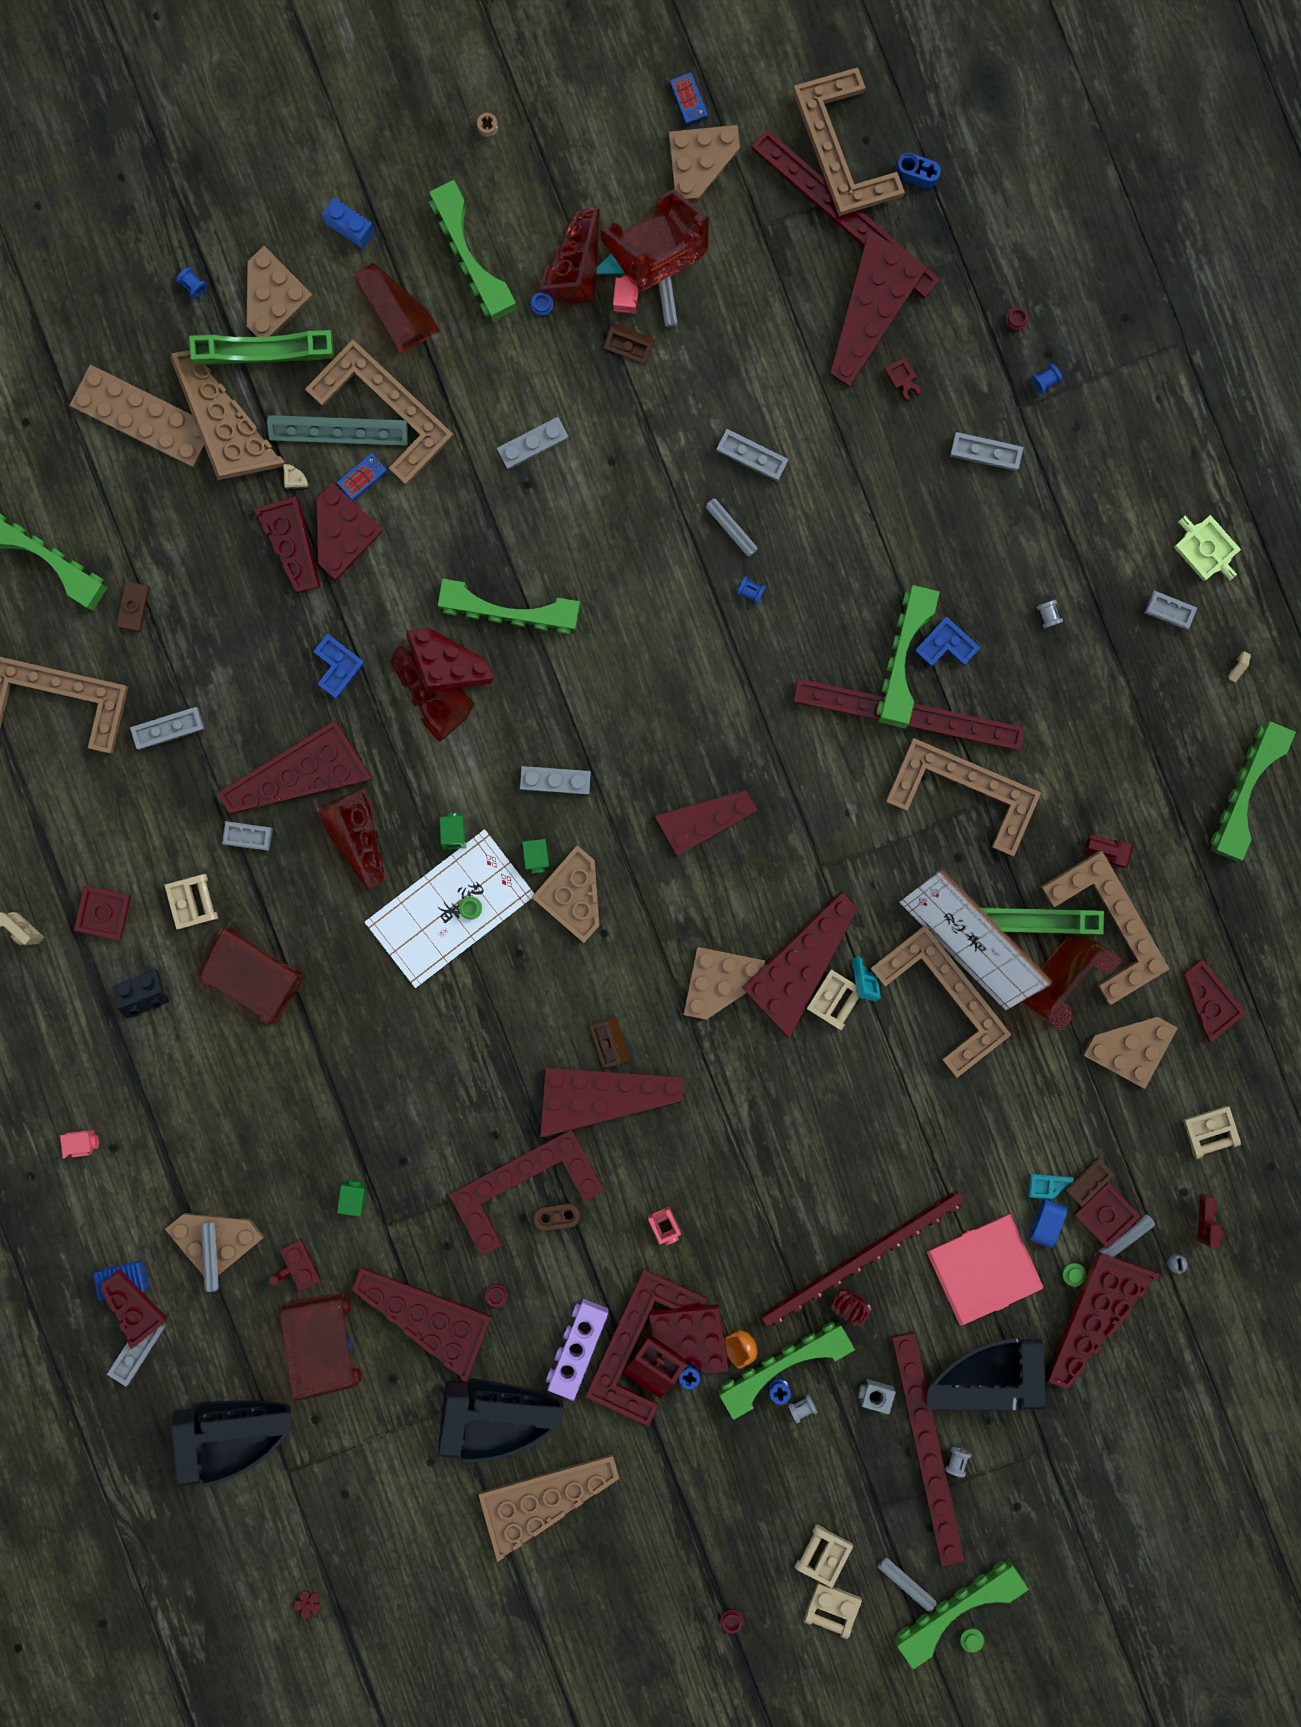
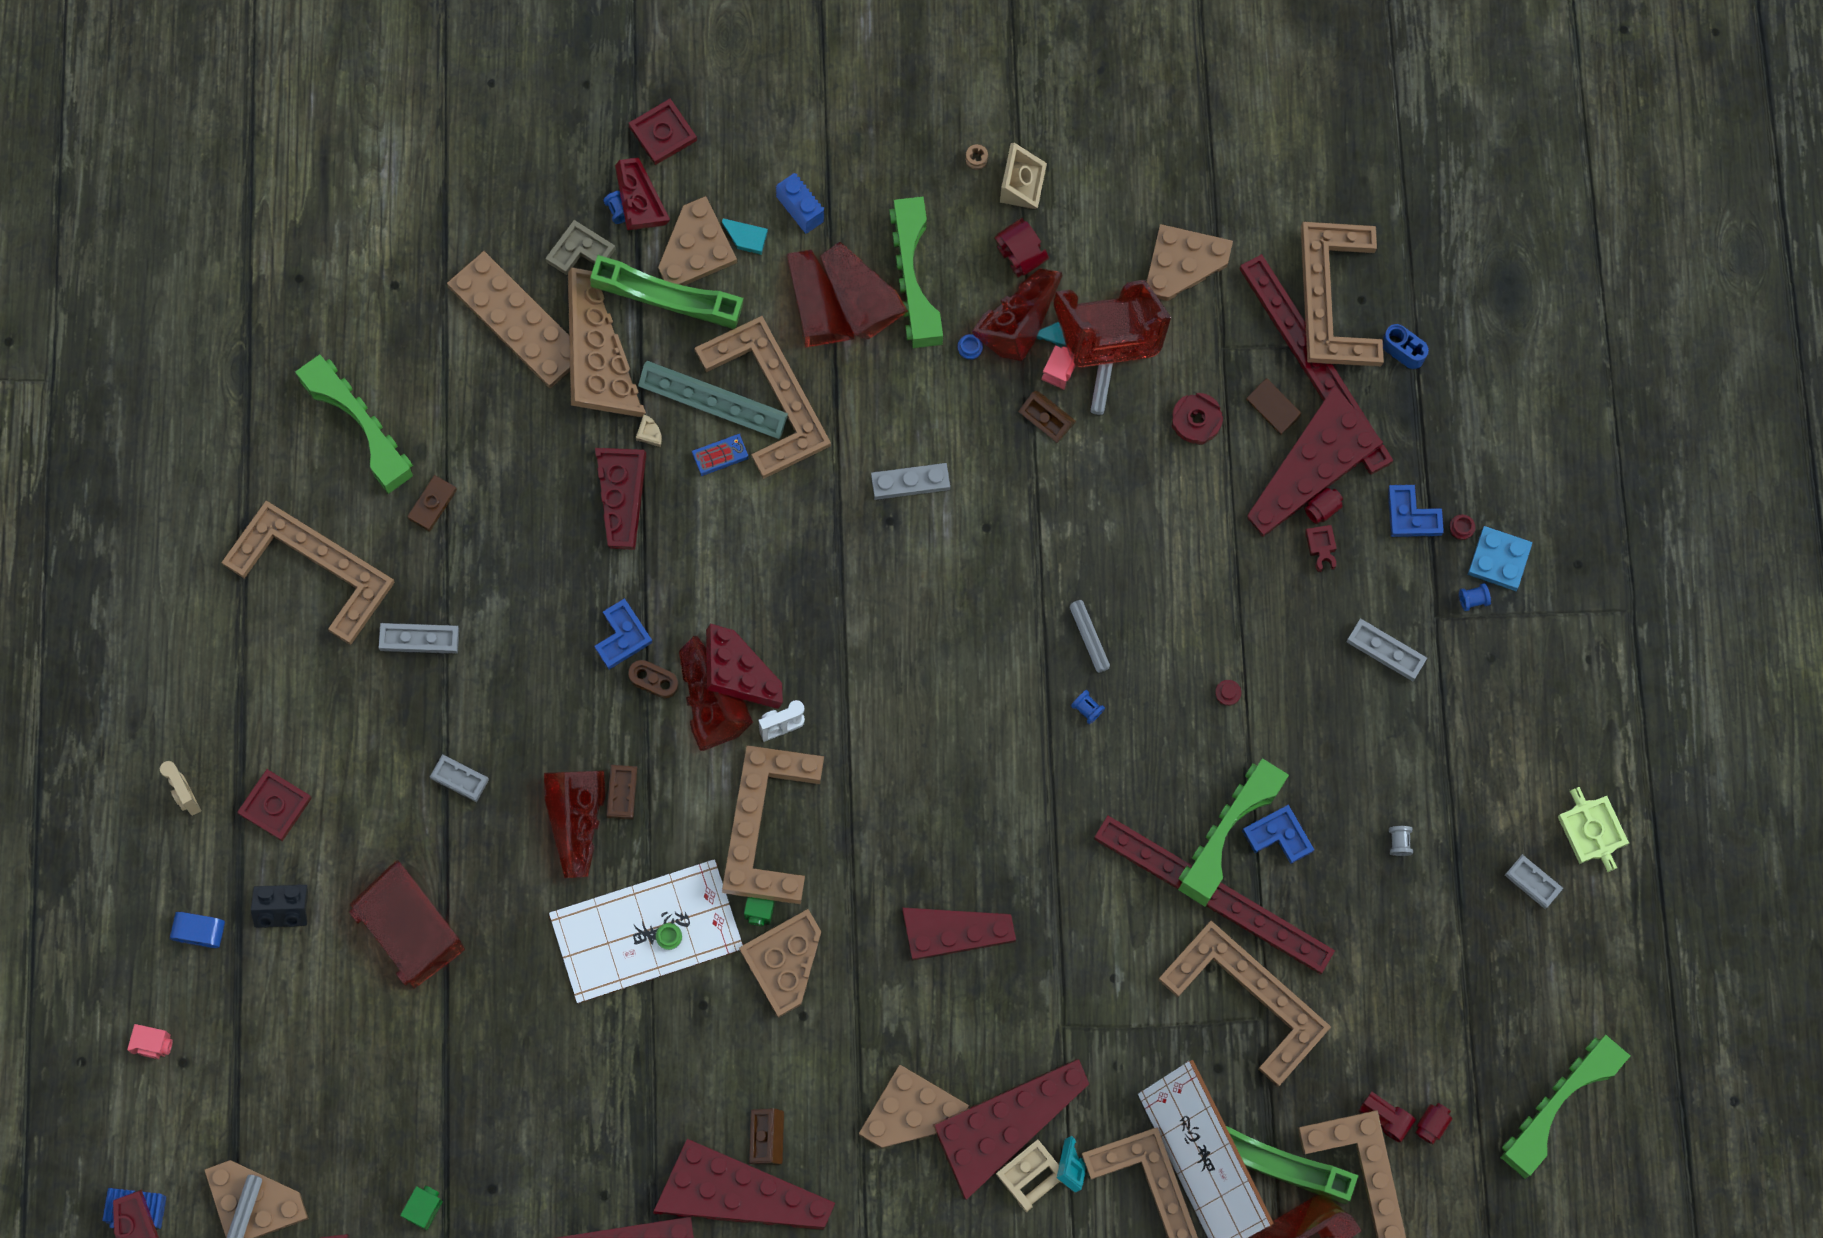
camera: 20 degrees right, 15 degrees down
tan plate [165,874,218,930] -> none
dark red wing [217,720,373,813] -> none
dark red plate [317,482,383,581] -> none
bright green arch [438,579,580,634] -> none
green brick [440,813,467,850] -> none
light grey plate [520,766,591,795] -> none
tile [670,72,708,126] -> none
light grey plate [716,429,789,482] -> none
tan tile [1228,651,1251,683] -> none
none -> blue beam [169,912,225,948]
none -> dark tan plate [545,220,616,275]
none -> reddish brown plate [607,765,638,819]
none -> dark red wing [615,158,670,230]
none -> dark red plate [628,98,697,165]
none -> reddish brown plate [629,660,678,698]
none -> teal tile [722,218,768,255]
none -> medium nougat plate [722,746,824,904]
none -> white plate [759,700,805,742]
none -> clear red wedge [820,242,908,339]
none -> dark red brick [994,218,1049,278]
none -> tan slope [1000,143,1047,209]
none -> dark red plate [1172,393,1223,445]
none -> dark red plate [1215,680,1241,706]
none -> reddish brown slope [1246,378,1301,435]
none -> dark red brick [1304,488,1343,524]
none -> blue plate [1388,485,1444,537]
none -> dark red brick [1415,1103,1453,1145]
none -> dark azure plate [1467,526,1533,591]

